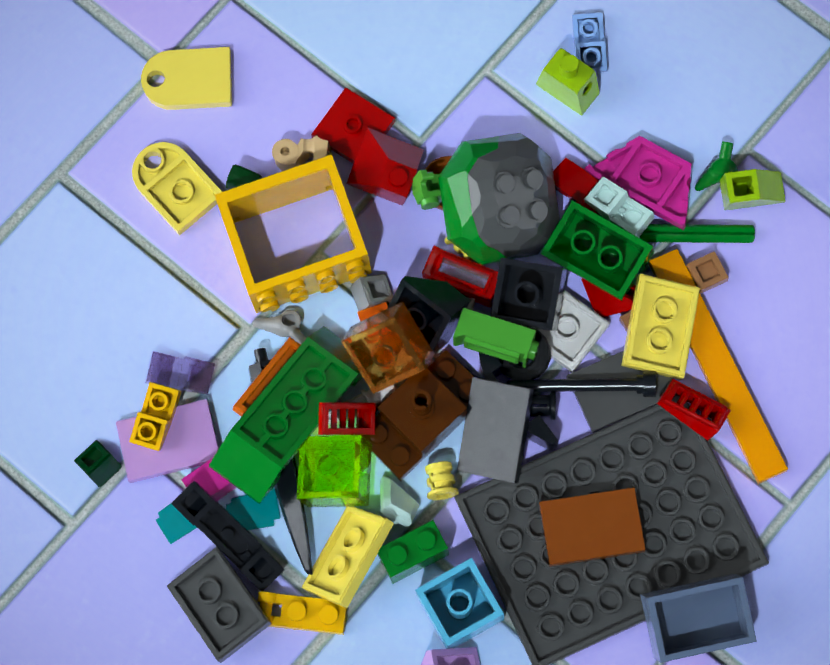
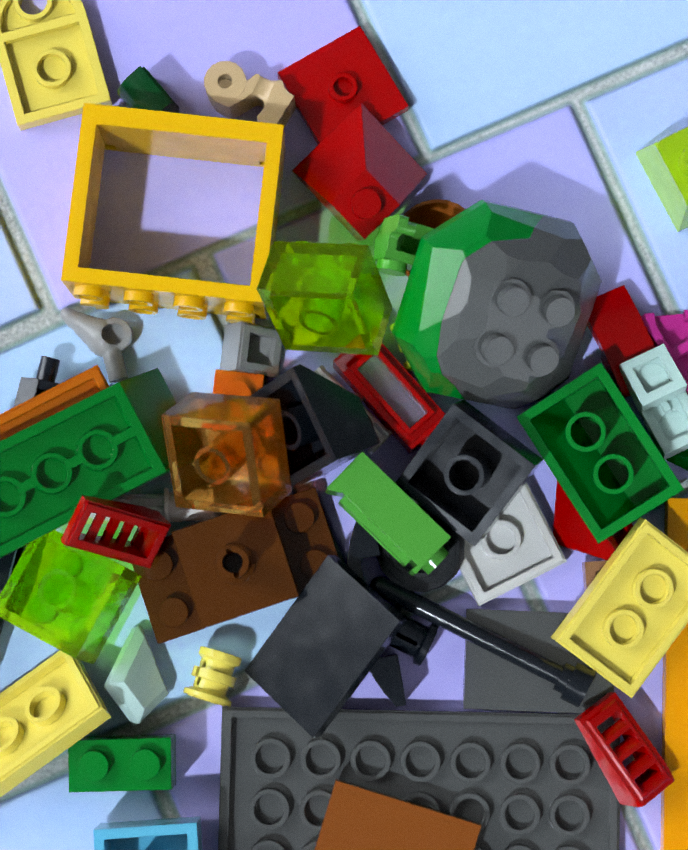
camera: 10 degrees right, 10 degrees up
none -> clear neon green brick [257,241,393,355]

